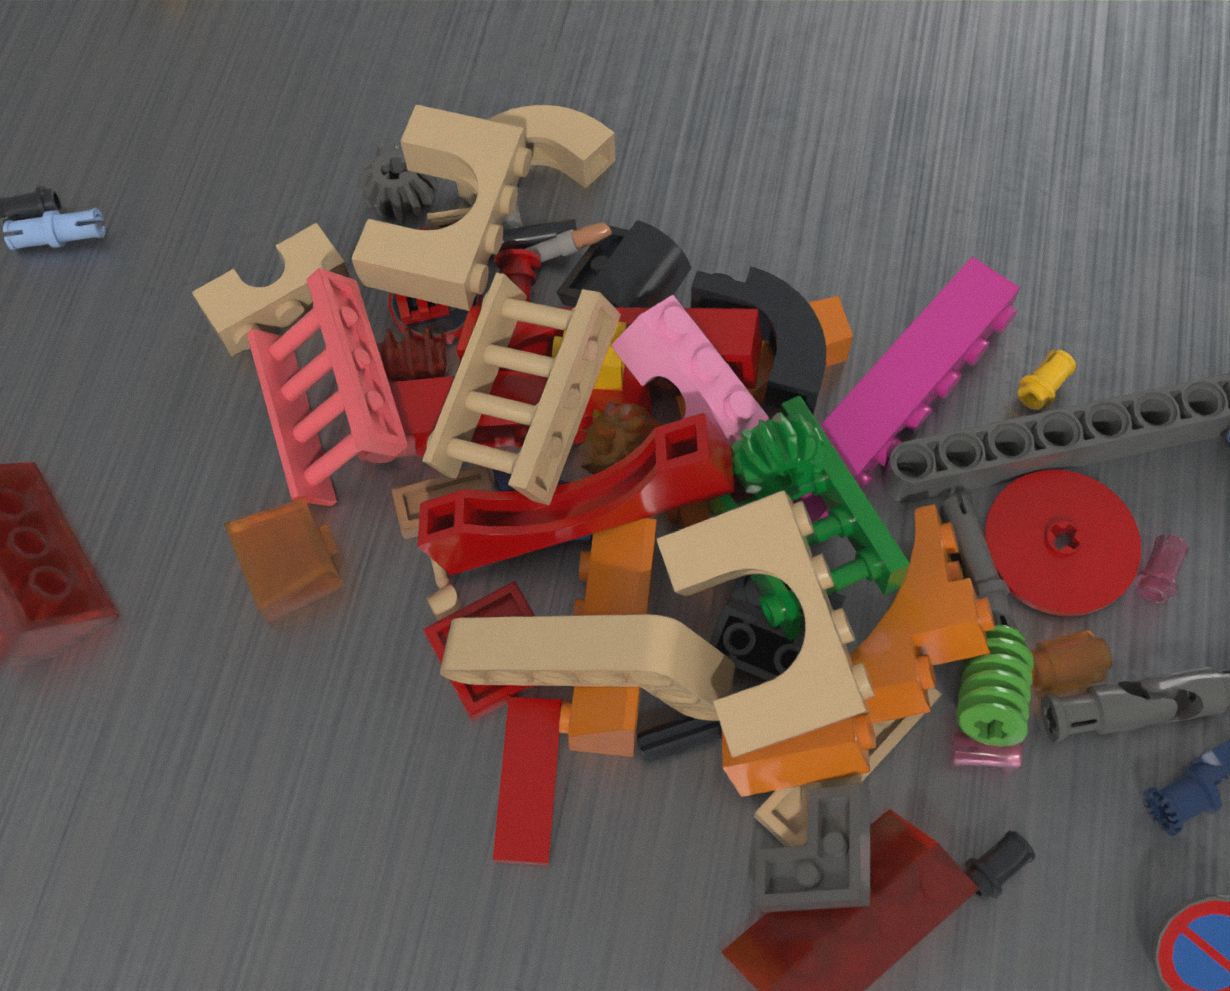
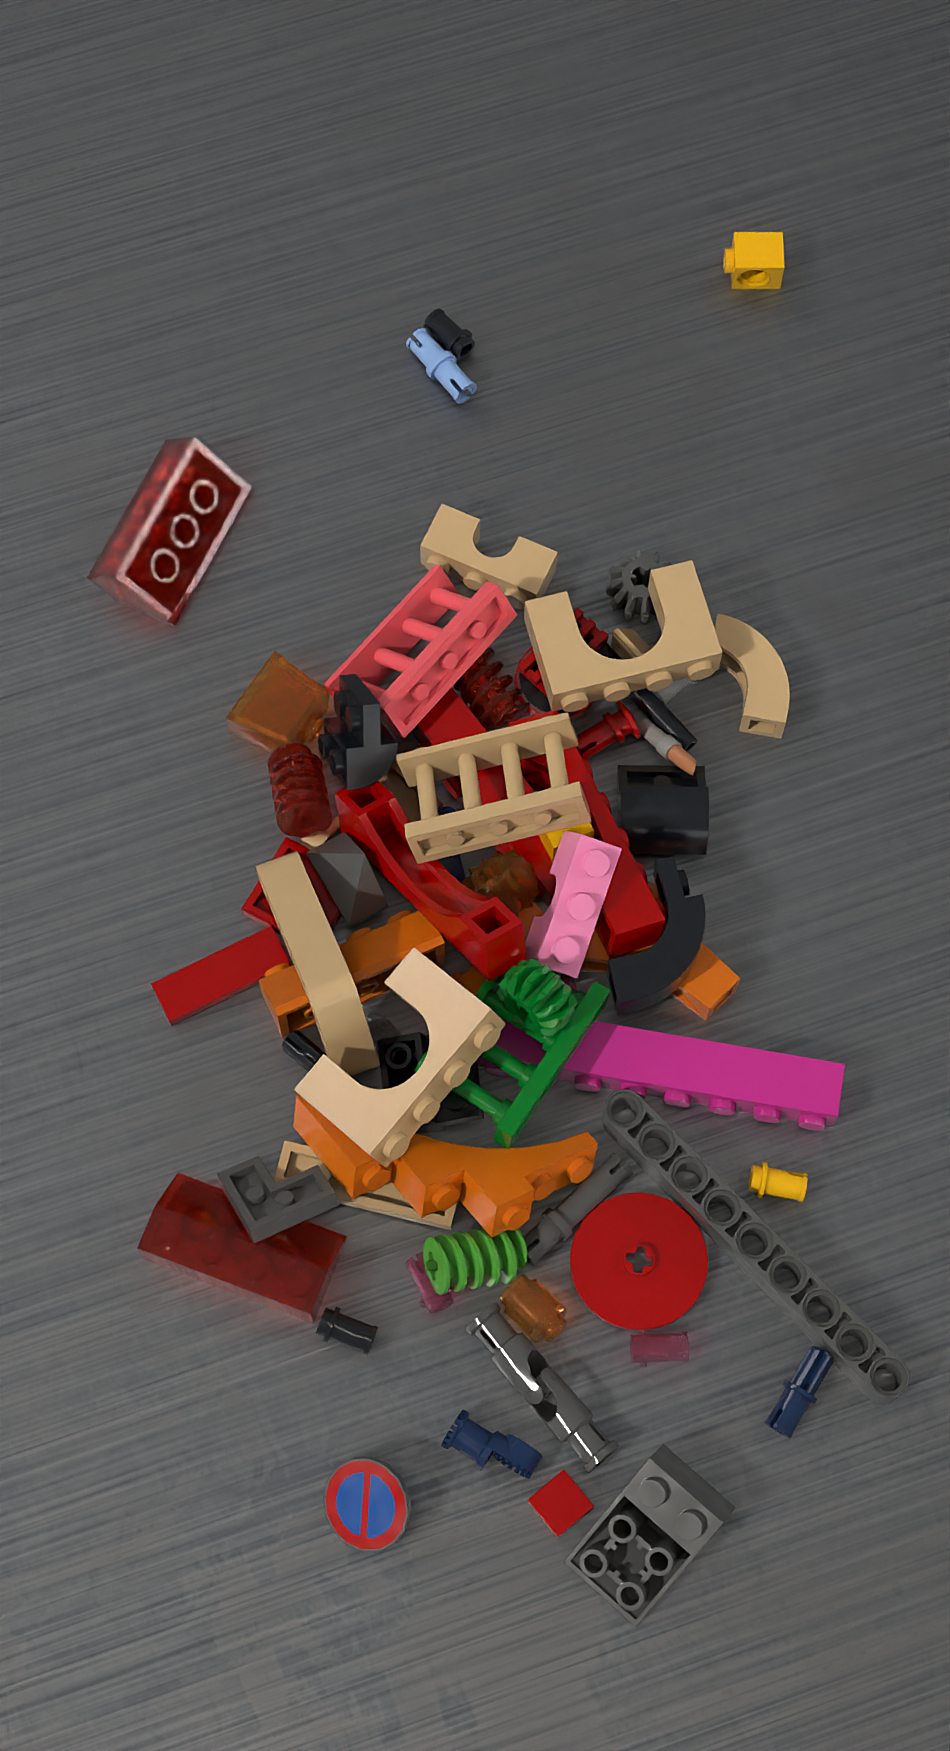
camera: 55 degrees right, 5 degrees up
none -> clear red piece [267,742,332,838]
none -> dark grey slope [306,832,388,928]
none -> black brick [318,674,398,790]

